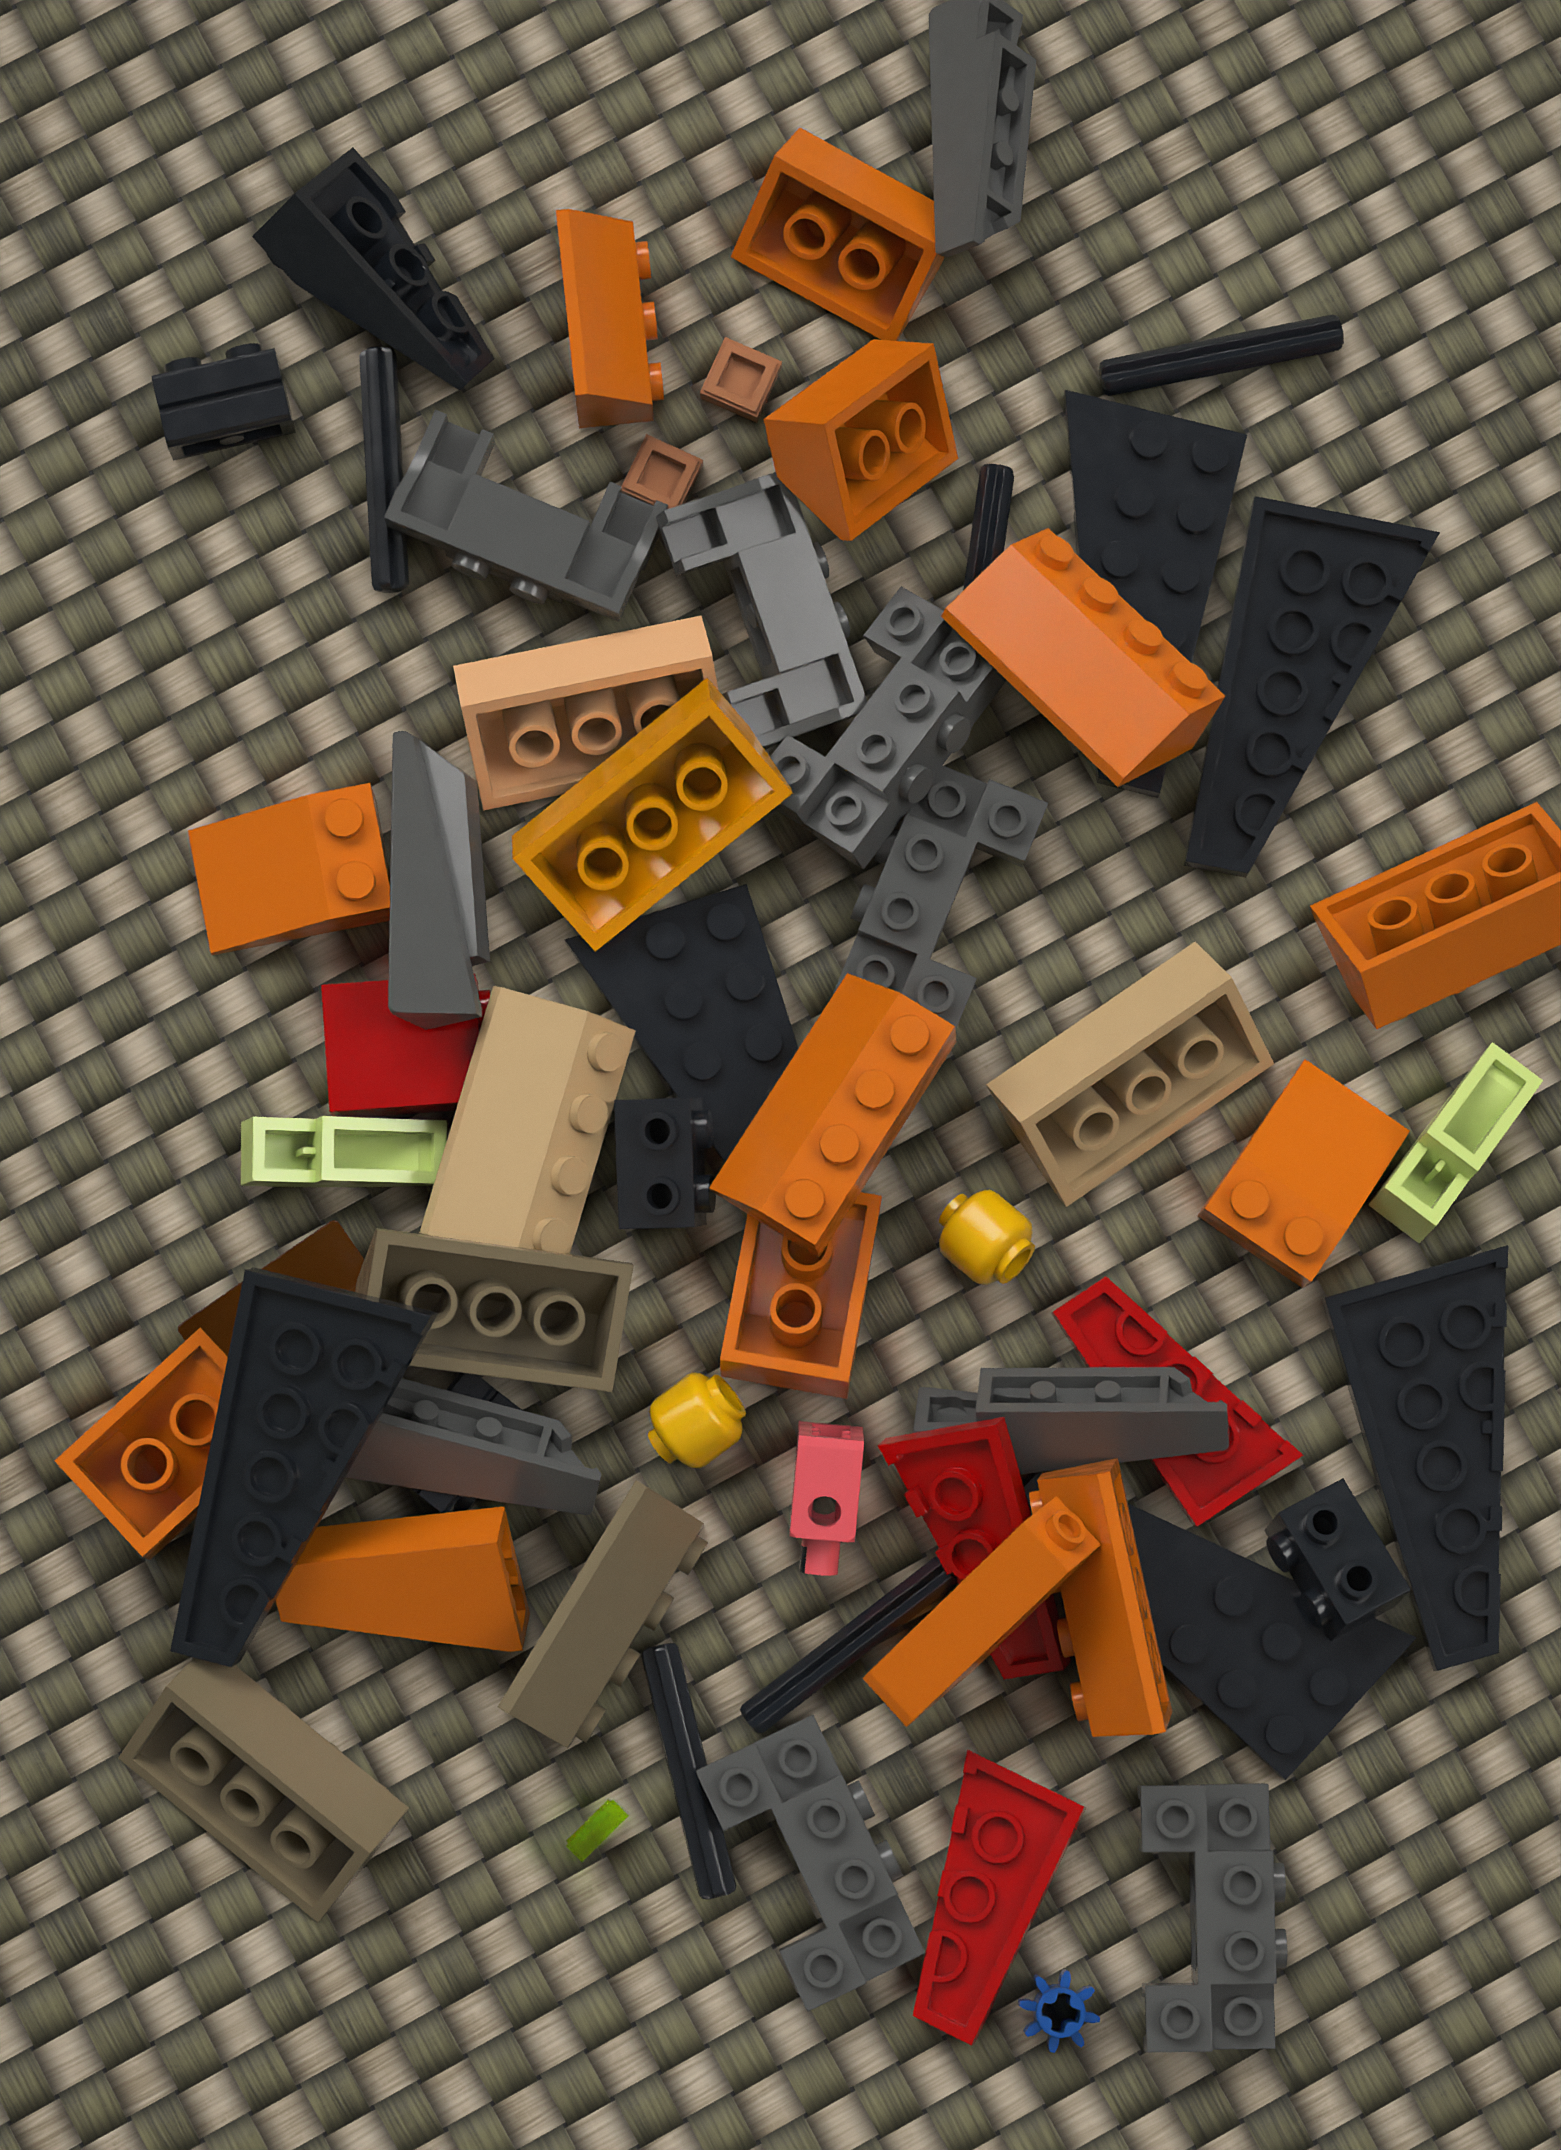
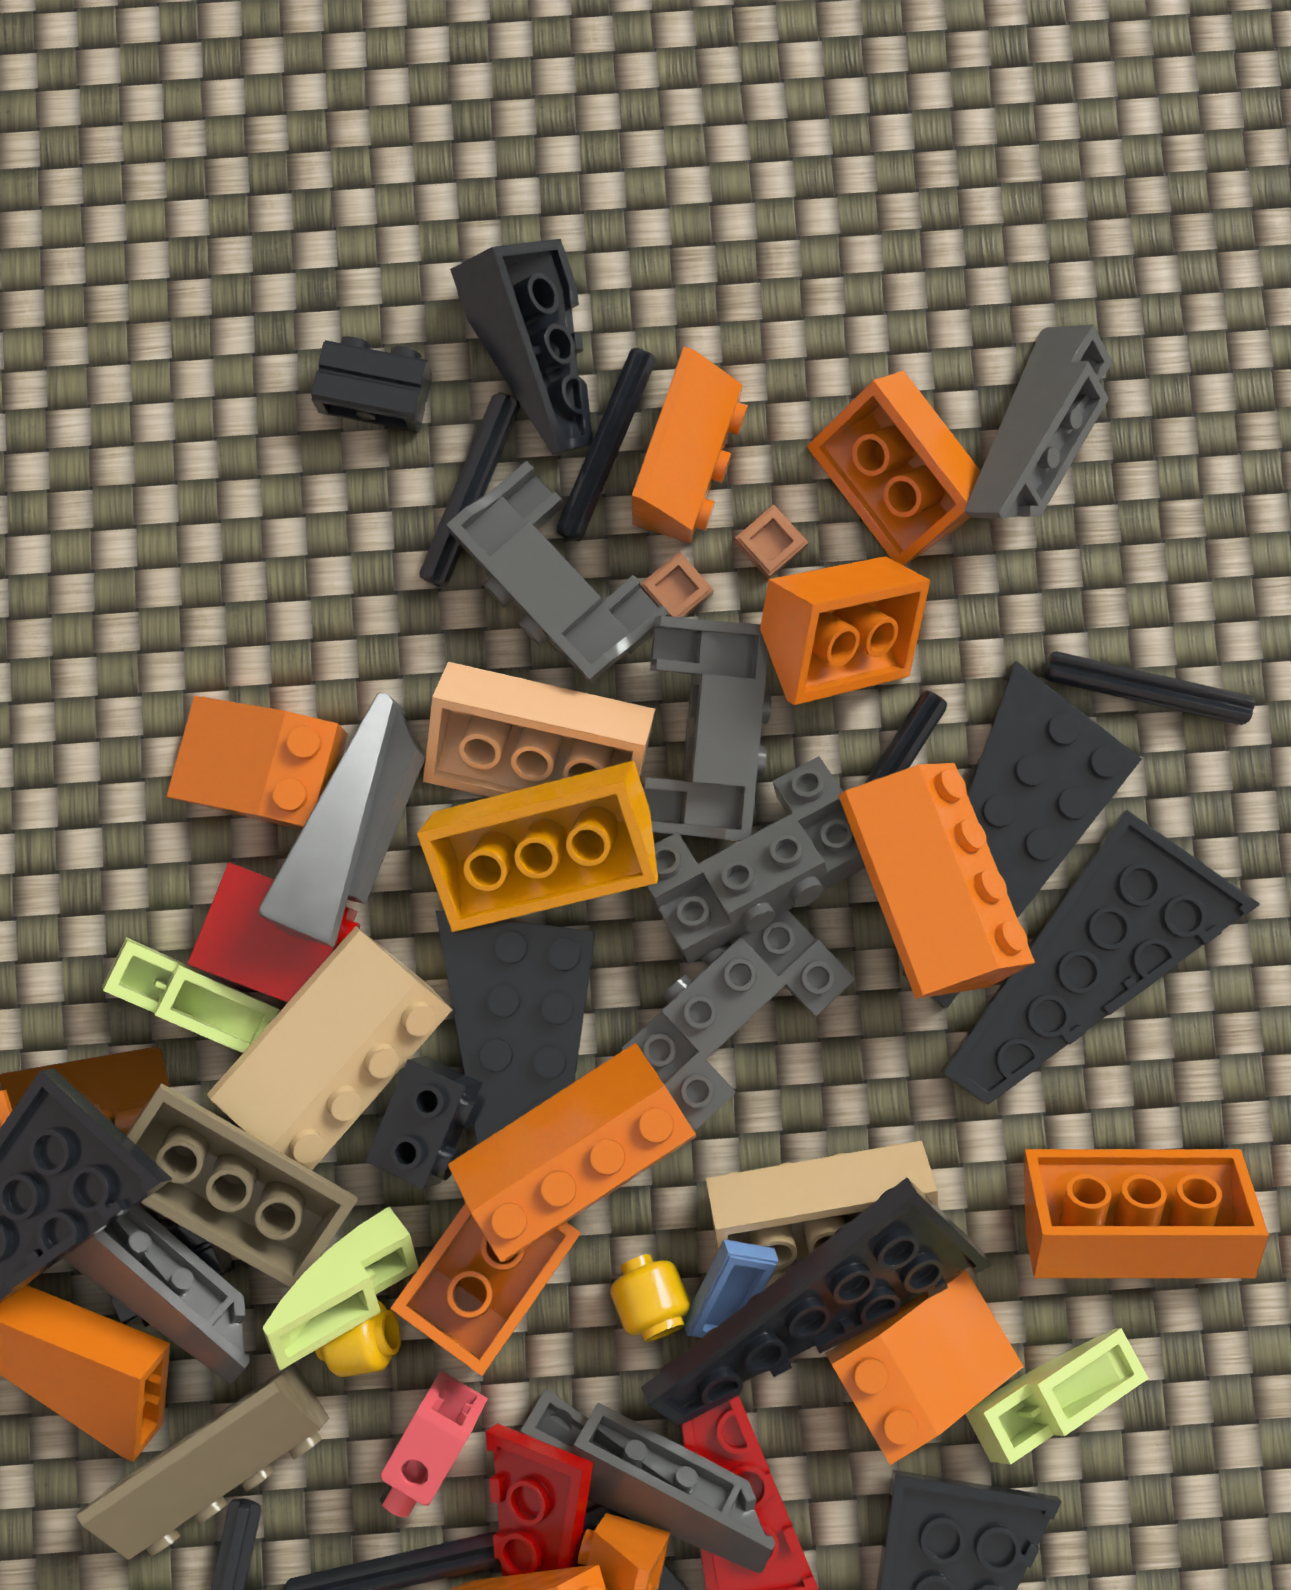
camera: 30 degrees right, 0 degrees up
none -> yellowish green slope [263,1207,419,1370]
none -> black axle [557,348,656,542]
none -> black wing [641,1177,992,1426]
none -> medium blue tile [684,1239,779,1338]

